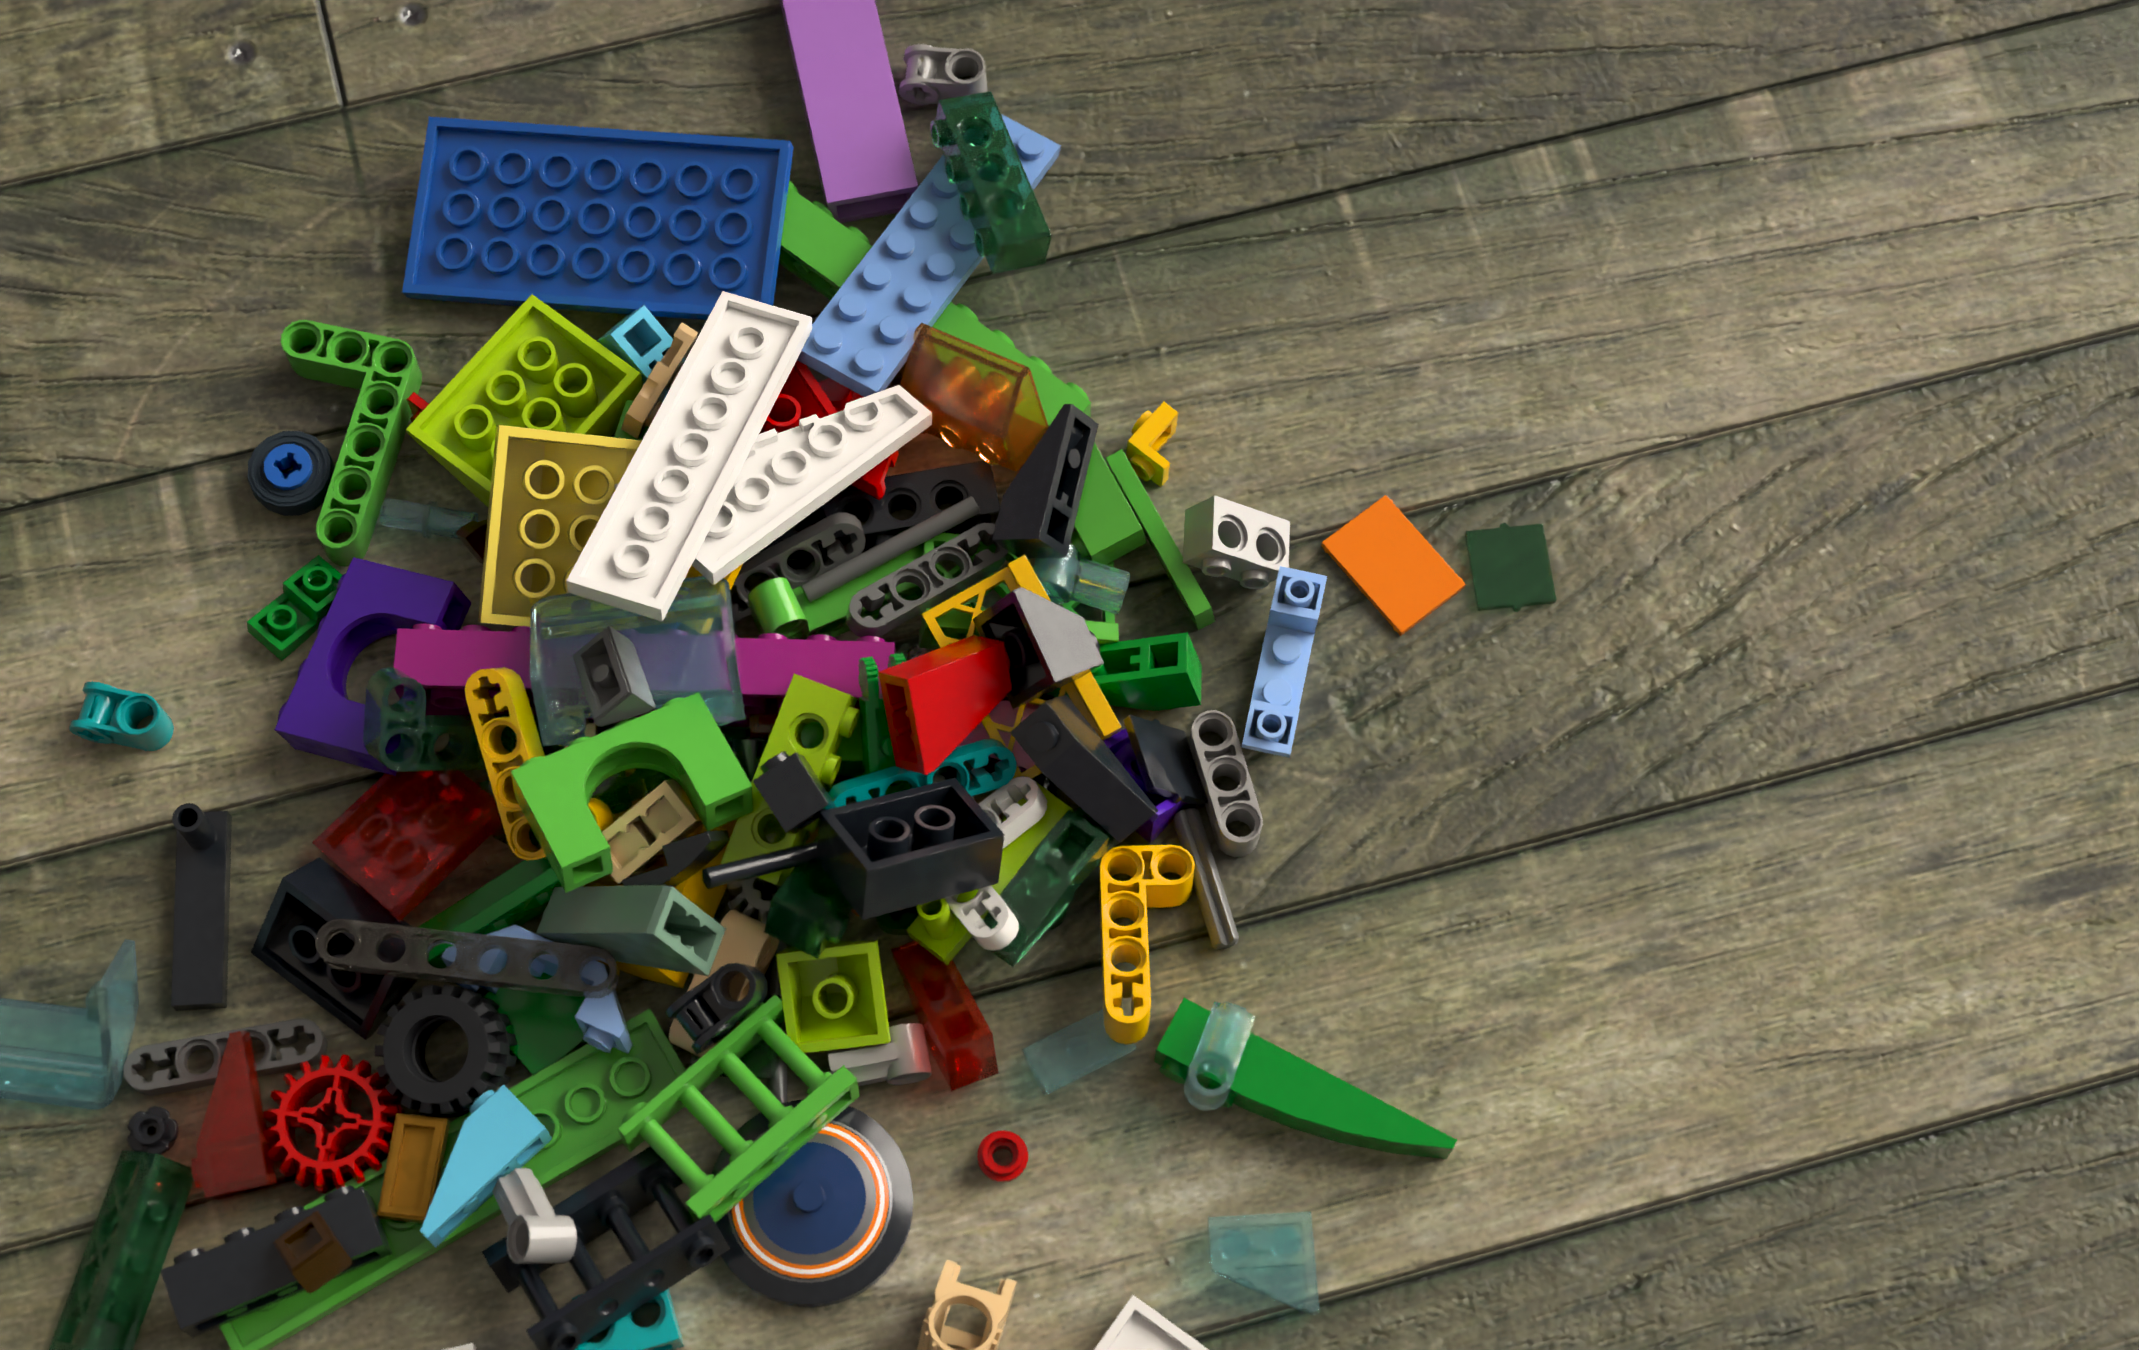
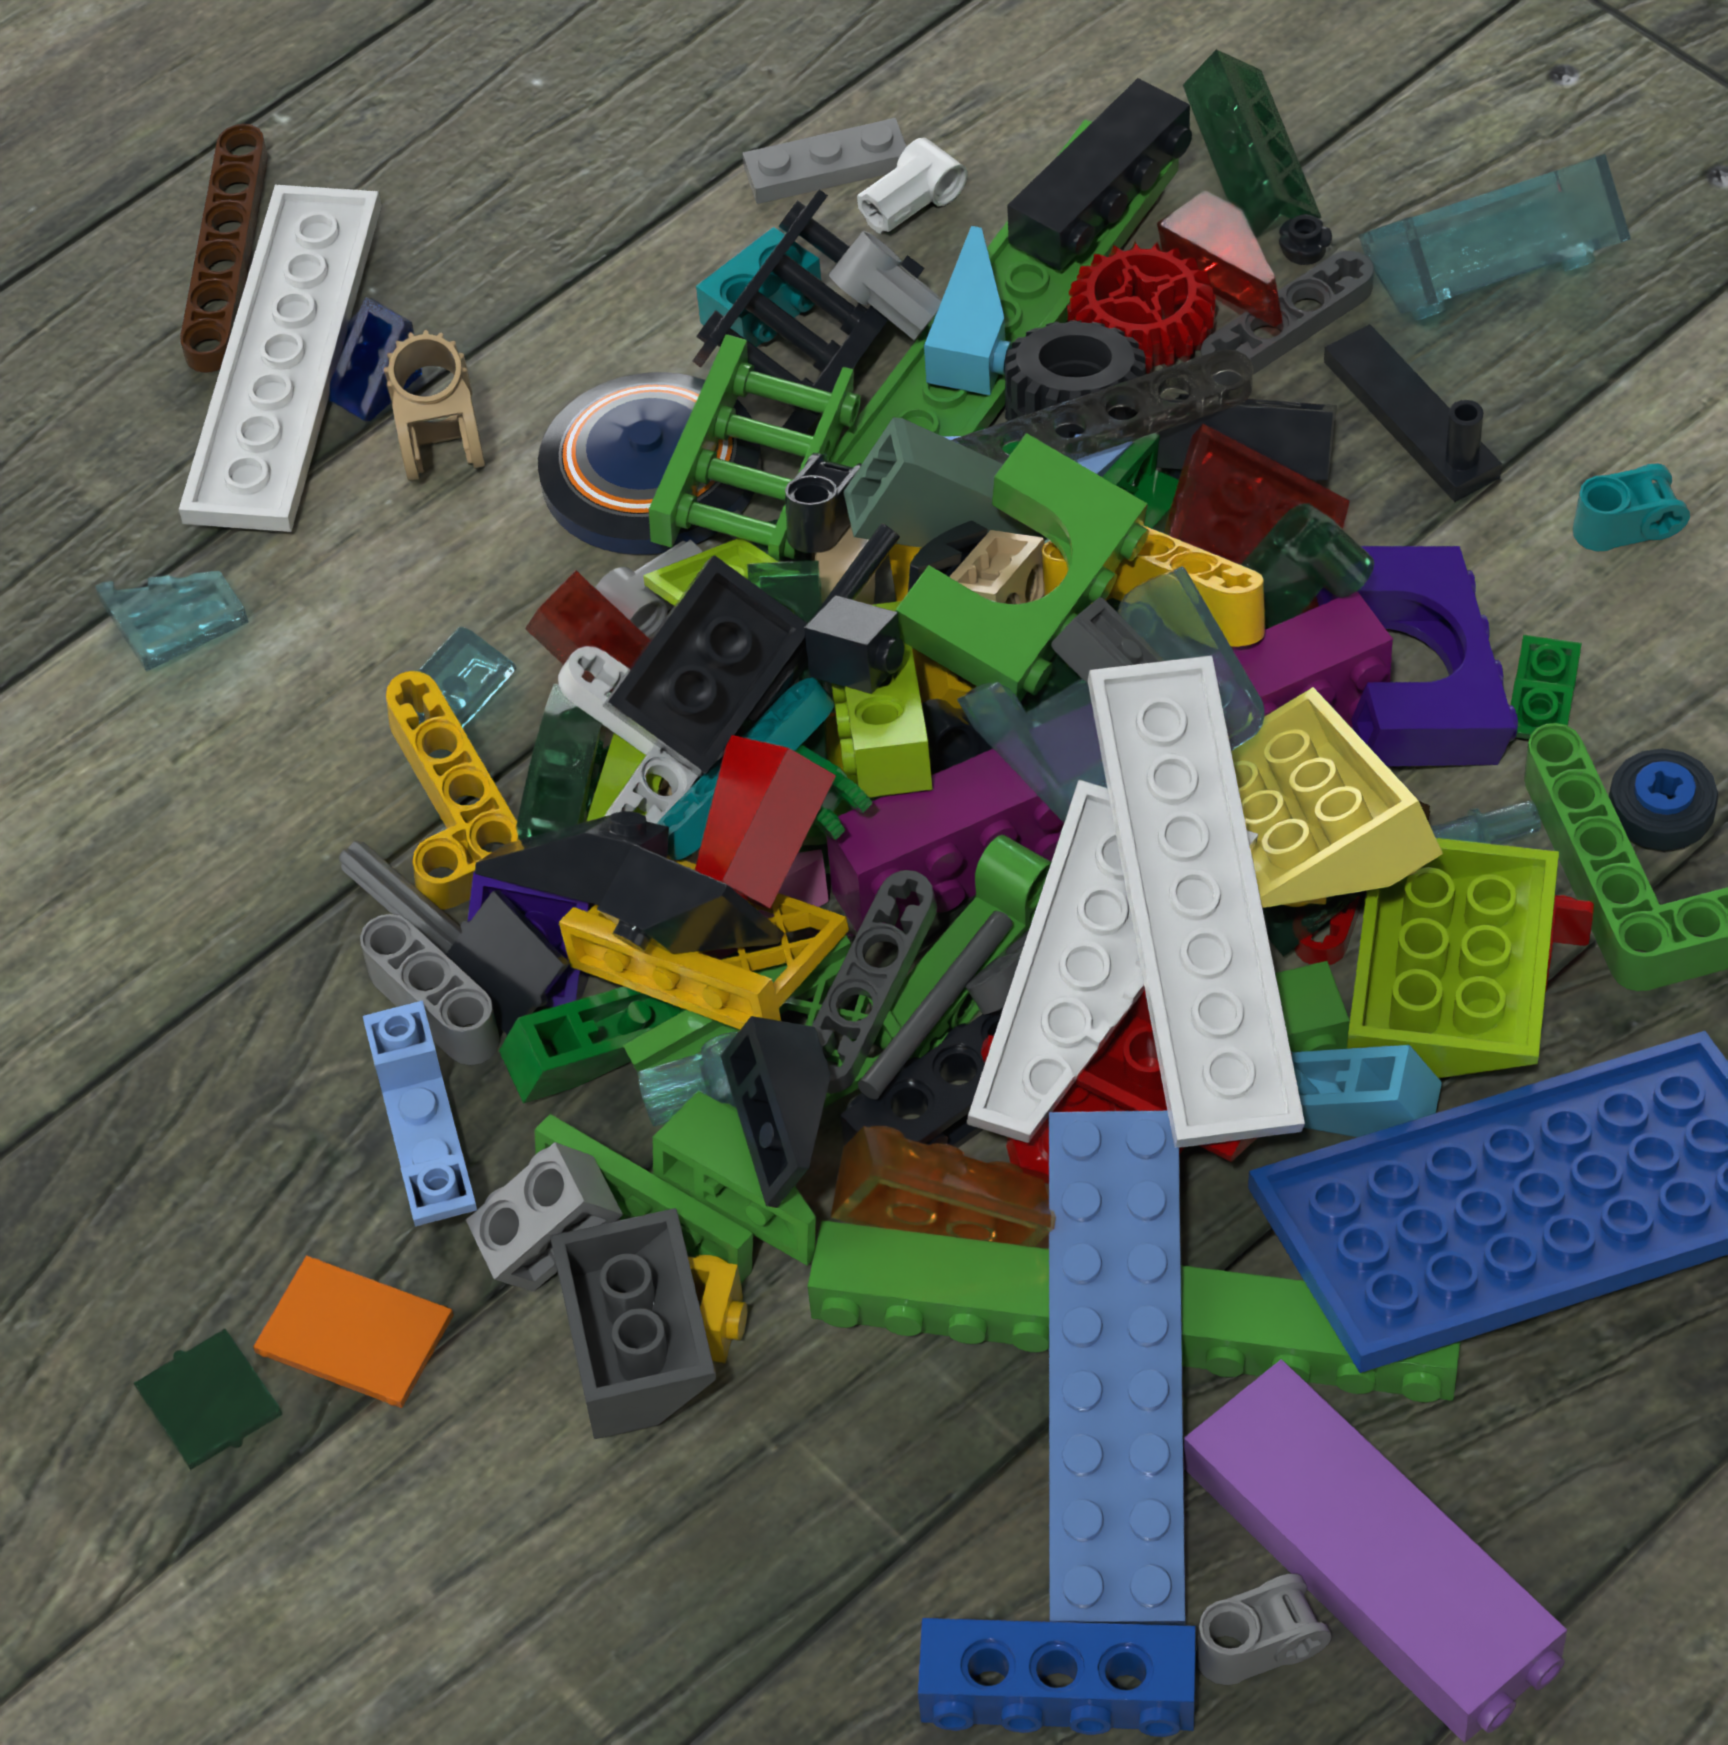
camera: 160 degrees right, 15 degrees down
dark brown slope [272,1211,352,1293] -> none
pearl gold tile [377,1113,450,1223] -> none
tan wing [621,322,698,439] -> none
clear green brick [930,91,1052,274] -> none
red plate [977,1130,1028,1182] -> none
green slope [1154,998,1457,1159] -> none
clear light blue piece [1184,1002,1256,1110] -> none
none -> dark grey slope [550,1208,716,1439]
none -> blue brick [918,1618,1195,1737]

